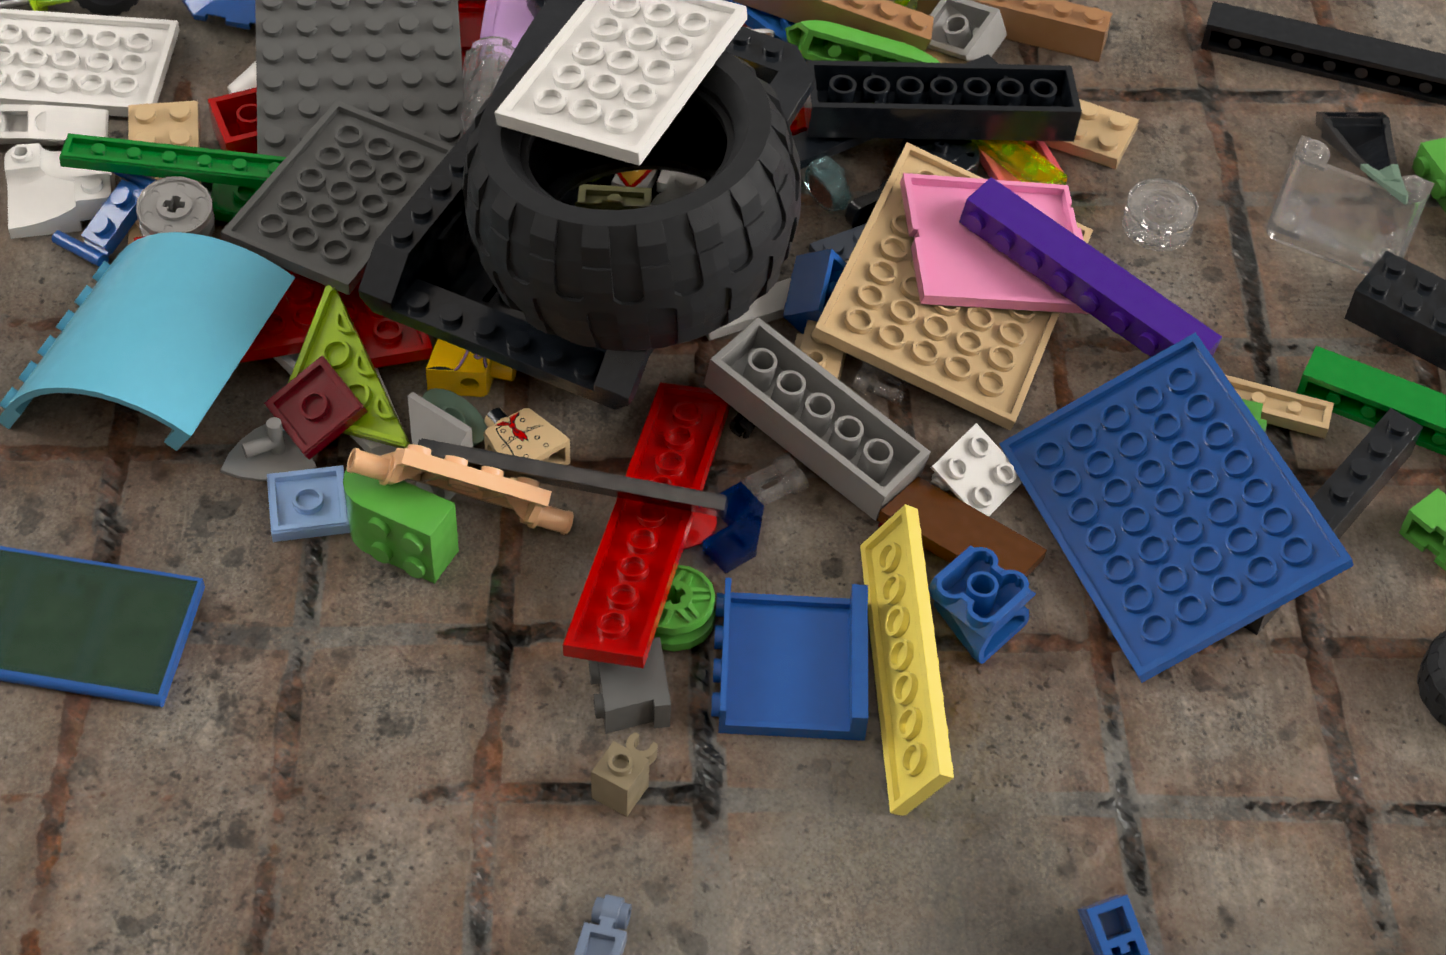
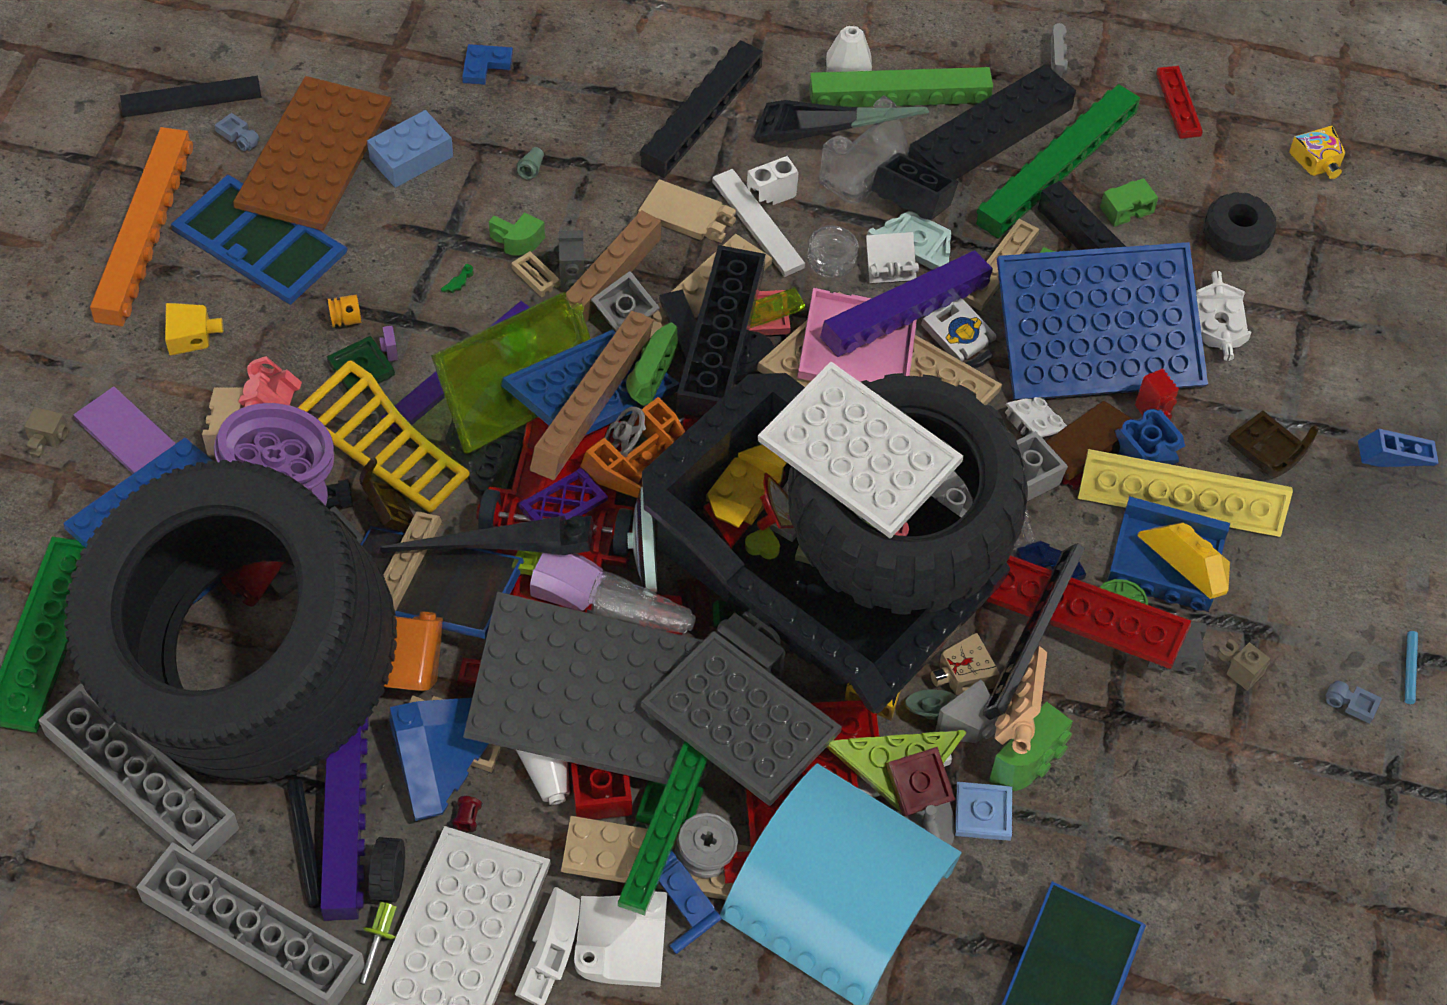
camera: 75 degrees left, 5 degrees up
none -> dark red bush [452,796,482,832]
none -> tan tile [638,179,736,243]
none -> white tile [712,169,805,277]
none -> white piece [747,156,799,205]
none -> white hinge [866,232,919,283]
none -> light aqua wing [867,211,951,270]
none -> black brick [871,152,959,220]
none -> white container [921,298,996,362]
none -> black helmet [965,350,993,368]
none -> red brick [1135,369,1179,420]
none -> yellow wedge [1137,523,1230,599]
none -> white plate [1196,271,1251,361]
none -> dark brown piece [1227,410,1319,478]

